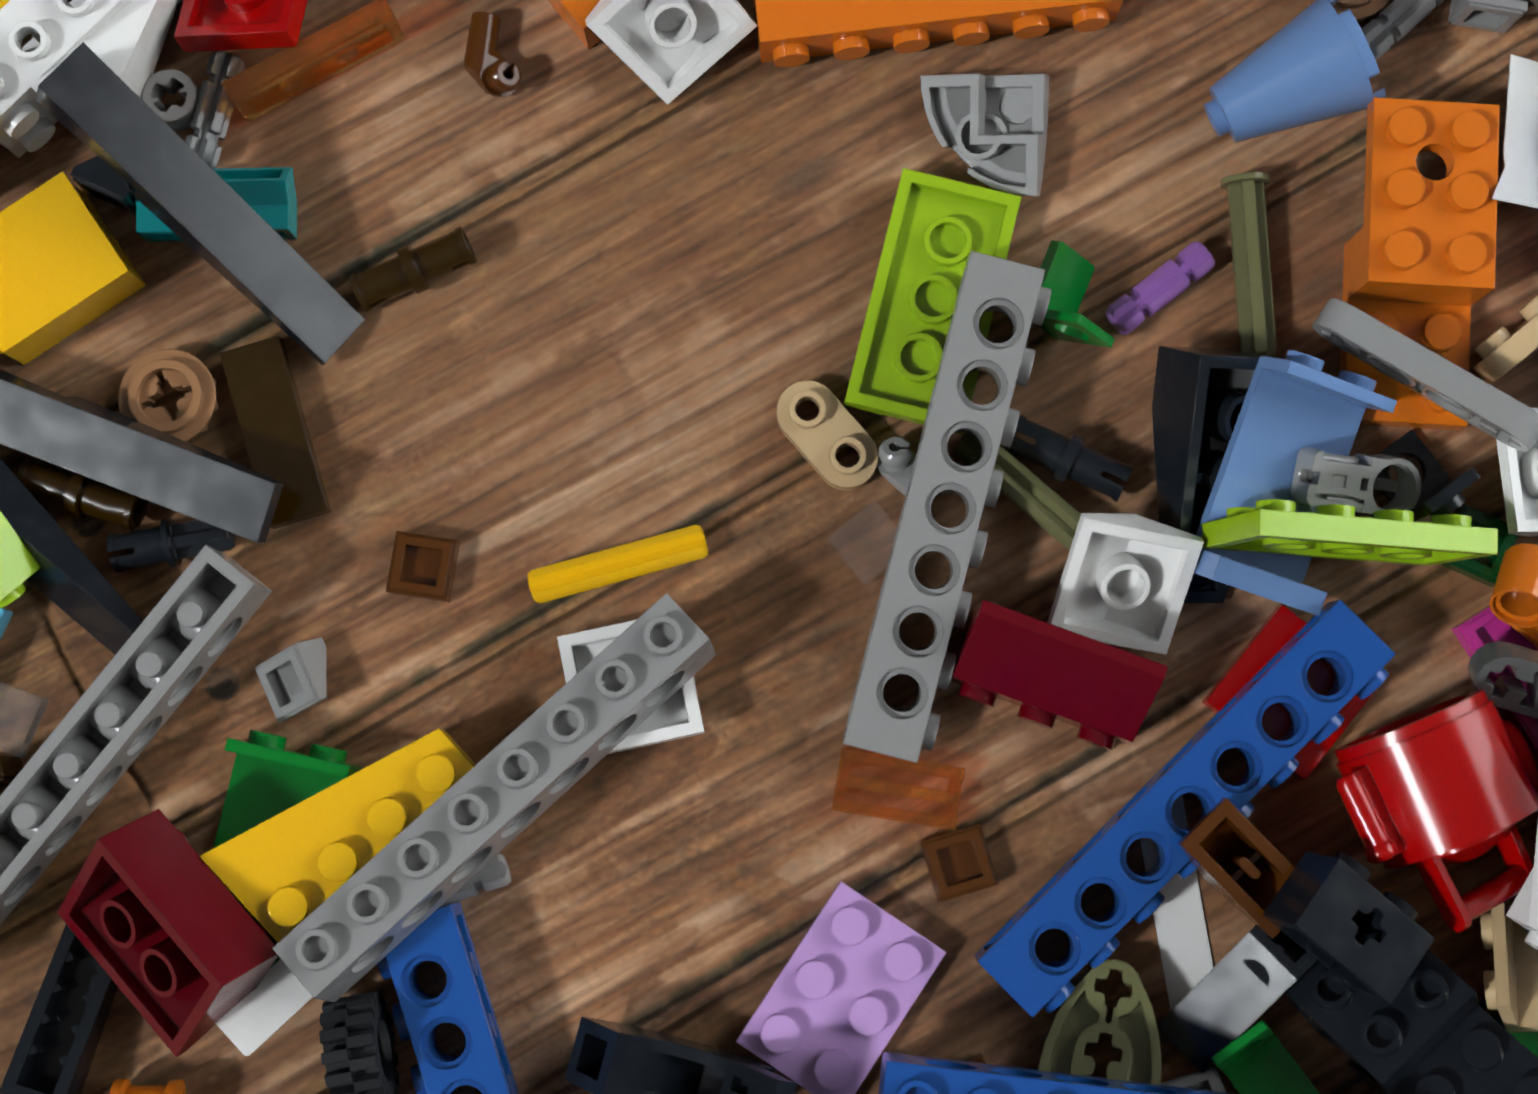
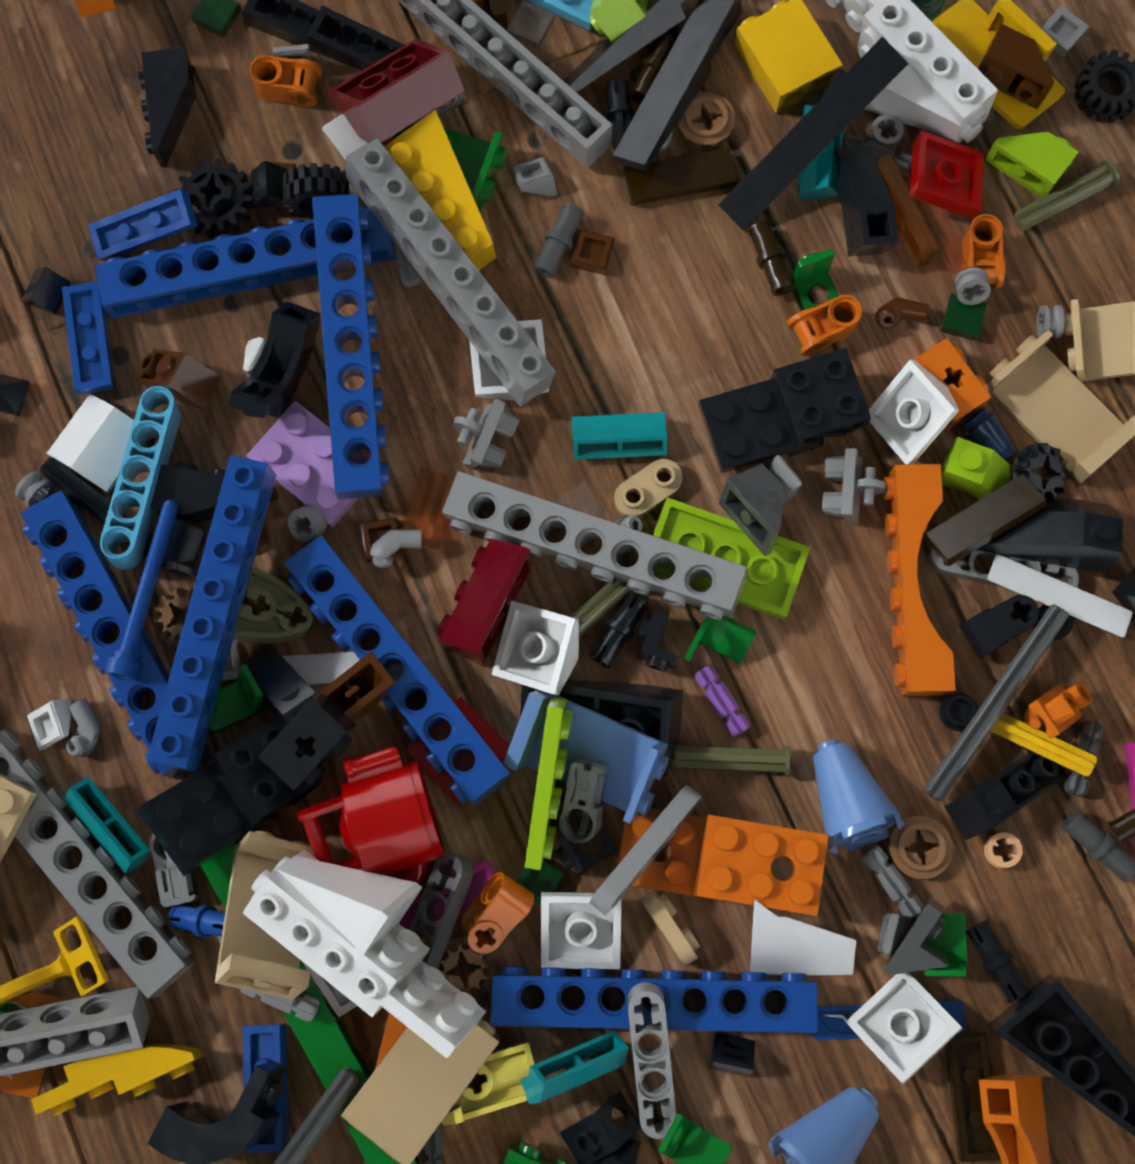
camera: 95 degrees right, 5 degrees down
yellow axle [527,525,708,603] -> none
light grey brick [920,74,1050,196] -> none
none -> light grey bush [288,504,327,542]
none -> blue brick [312,194,390,500]
none -> light grey arm [370,530,423,568]
none -> light grey hips [452,398,519,470]
none -> dark grey pin [533,203,585,279]
none -> teal piece [572,412,667,460]
none -> black bracket [637,608,680,672]
none -> black piece [698,348,871,473]
none -> flat silver slope [719,463,786,556]
none -> light grey slope [769,455,802,503]
none -> orange piece [786,295,862,356]
none -> green bracket [792,249,839,310]
none -> light grey hips [822,448,886,524]
none -> black slope [834,146,899,257]

